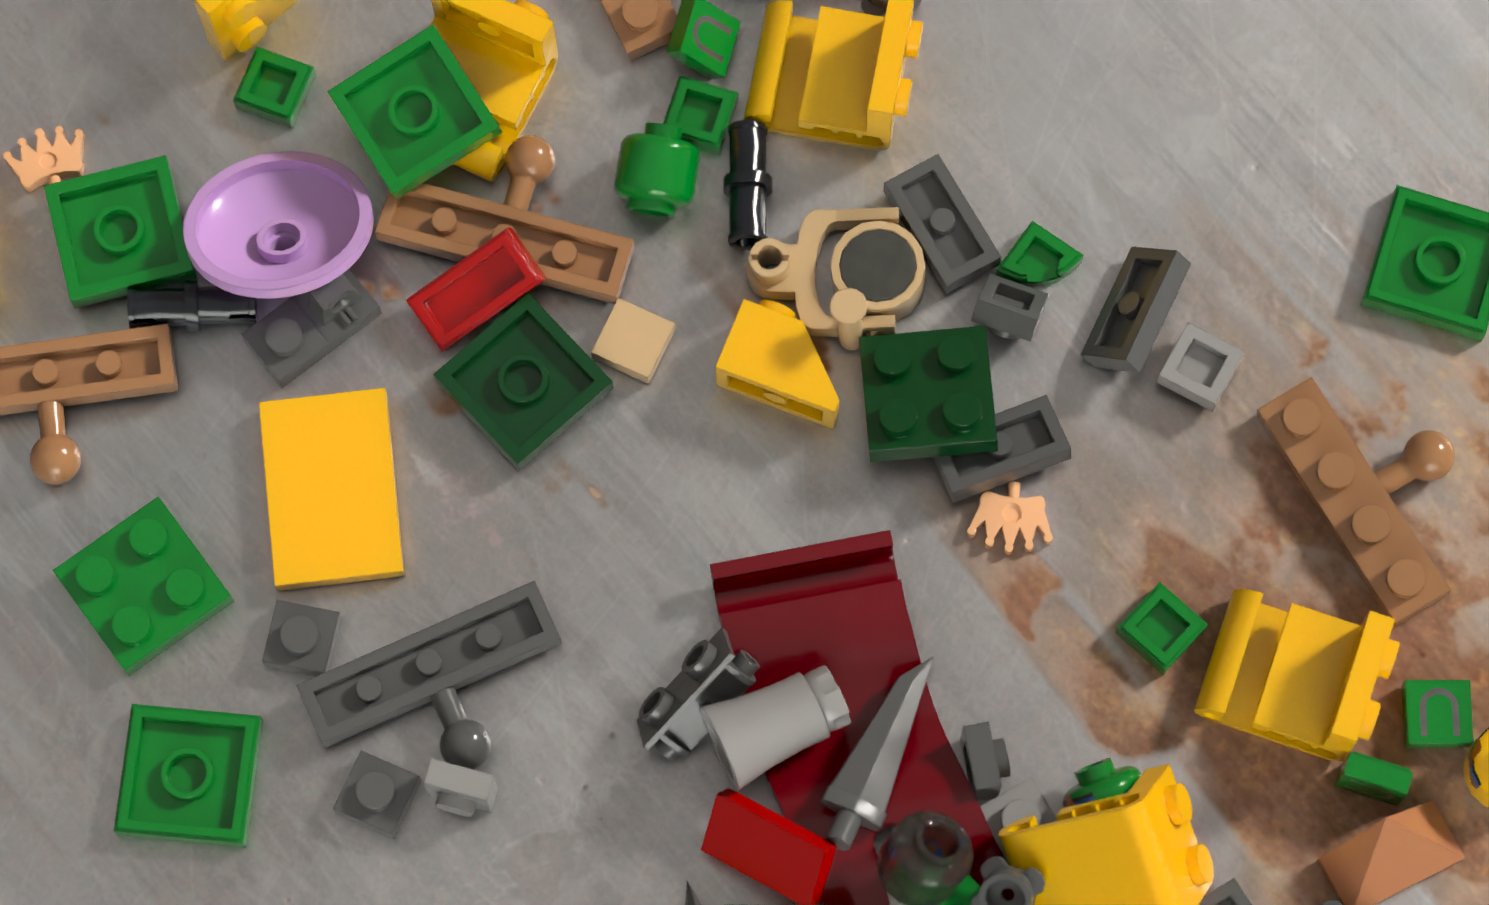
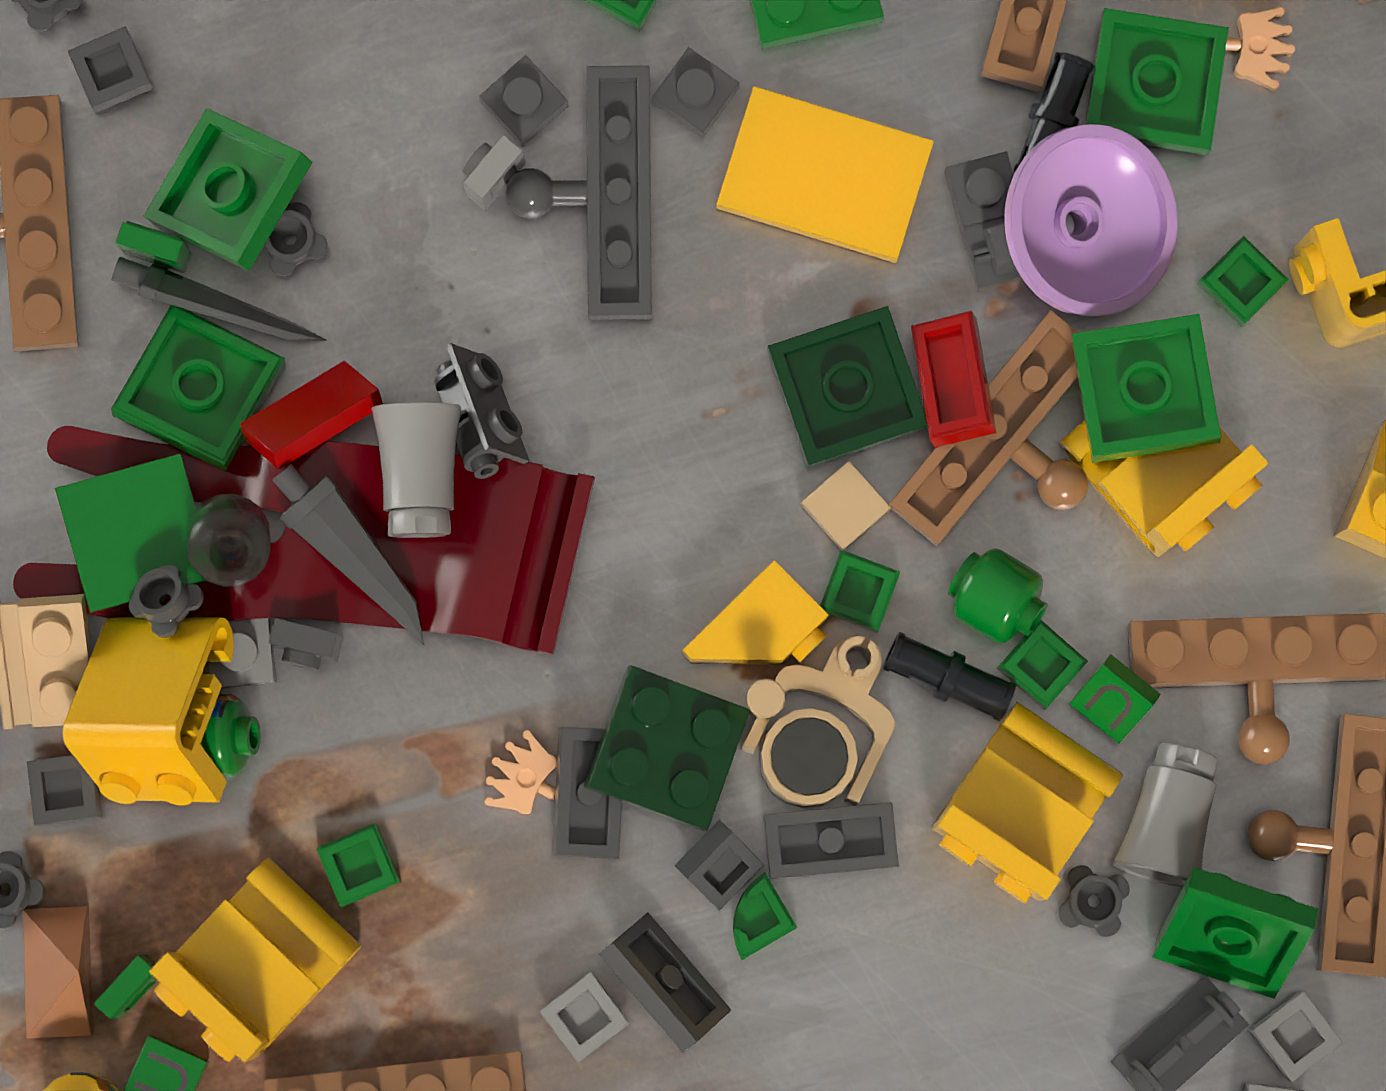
camera: 110 degrees right, 10 degrees up
none -> green tile [820,550,900,633]

